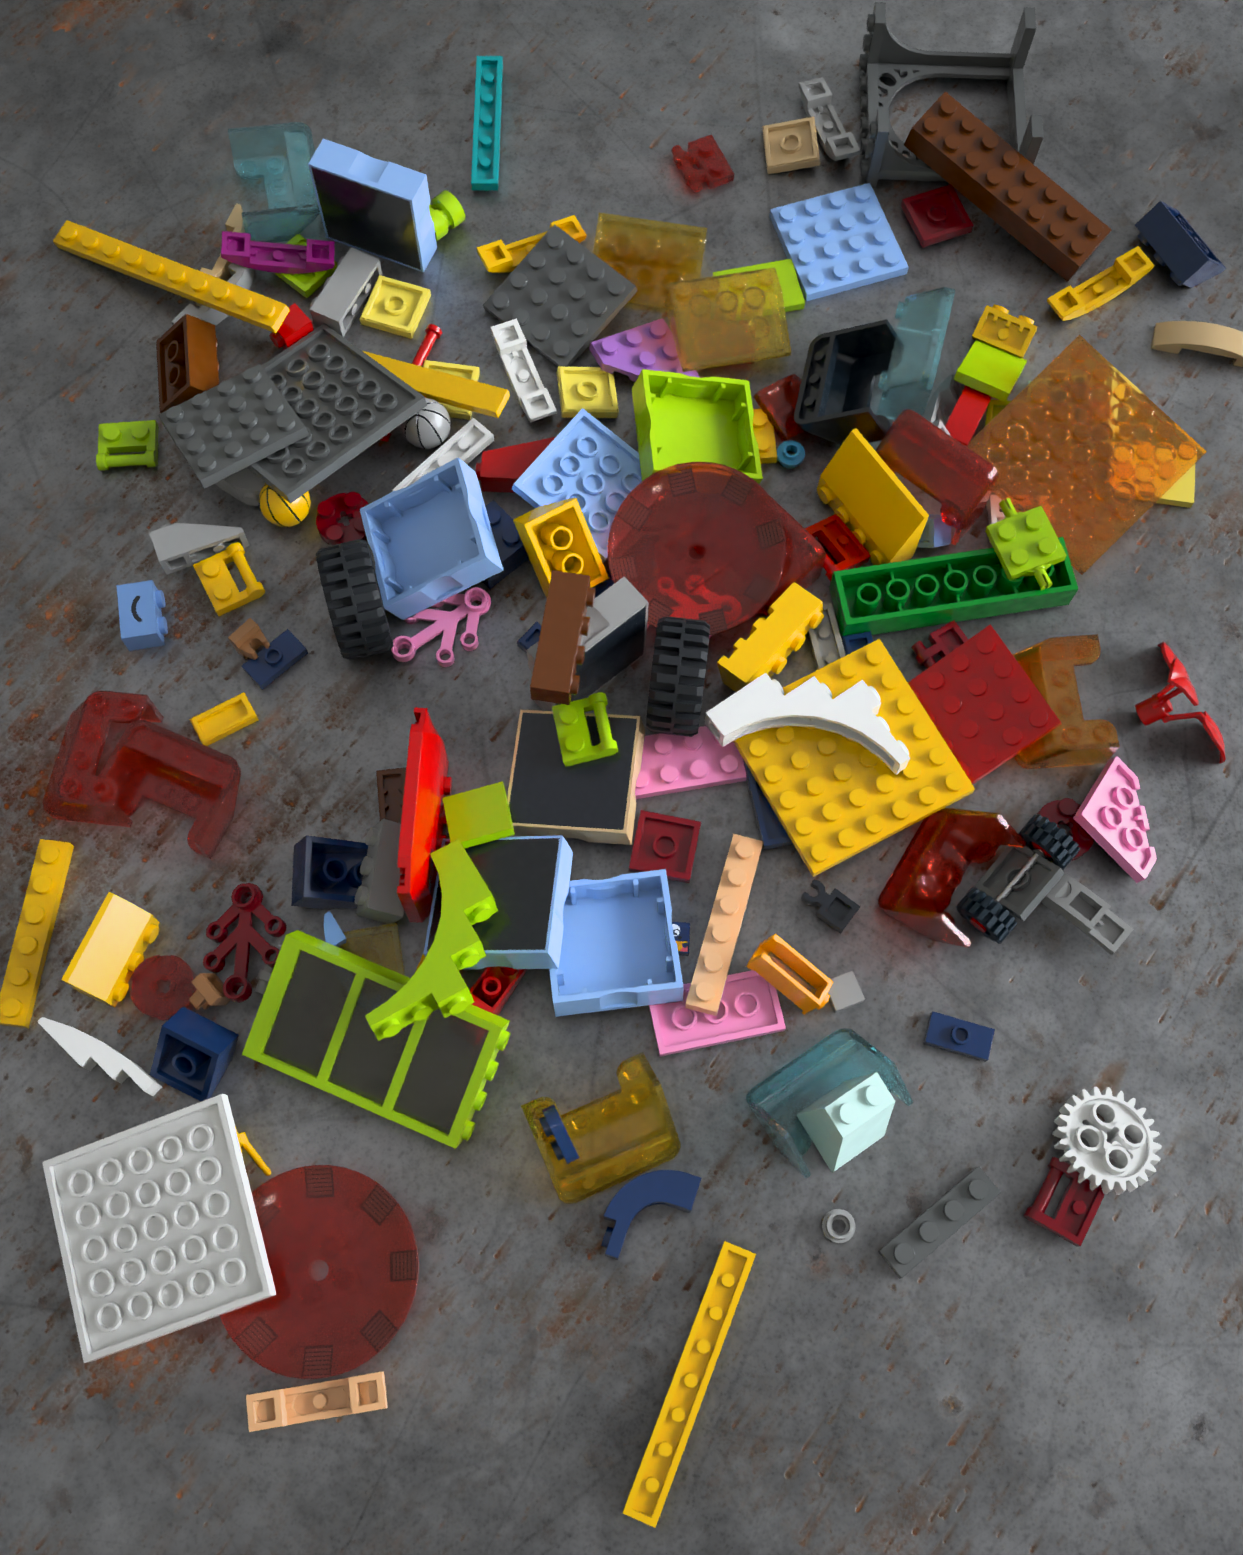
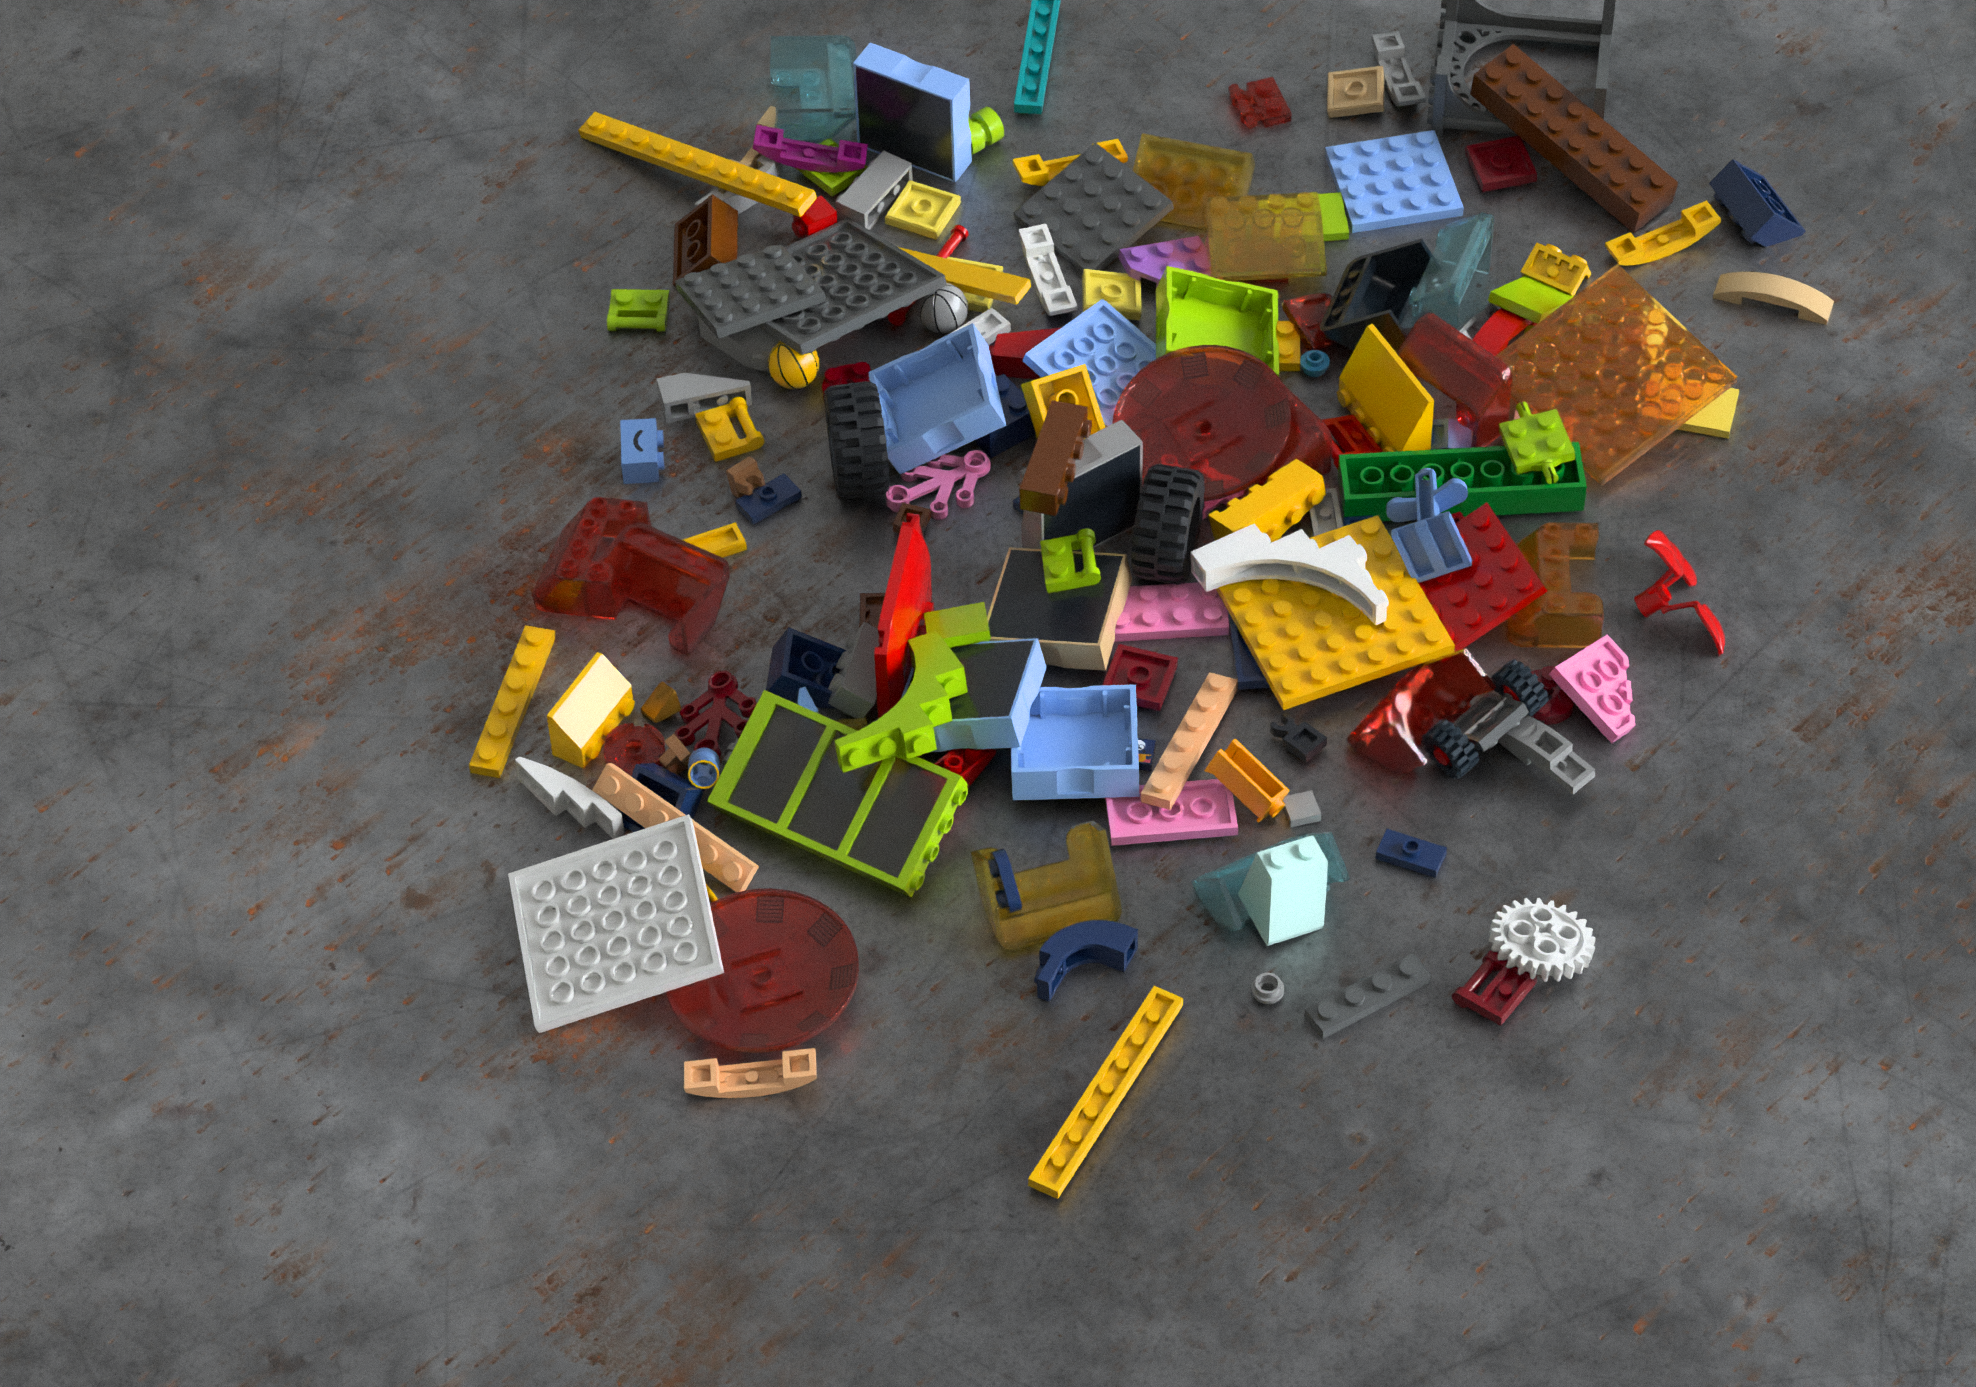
camera: 10 degrees right, 20 degrees down
none -> light nougat plate [592,763,759,894]
none -> pearl gold slope [640,681,682,723]
none -> medium blue wheel [688,748,720,789]
none -> reddish brown plate [893,502,931,534]
none -> medium blue piece [1386,468,1472,583]

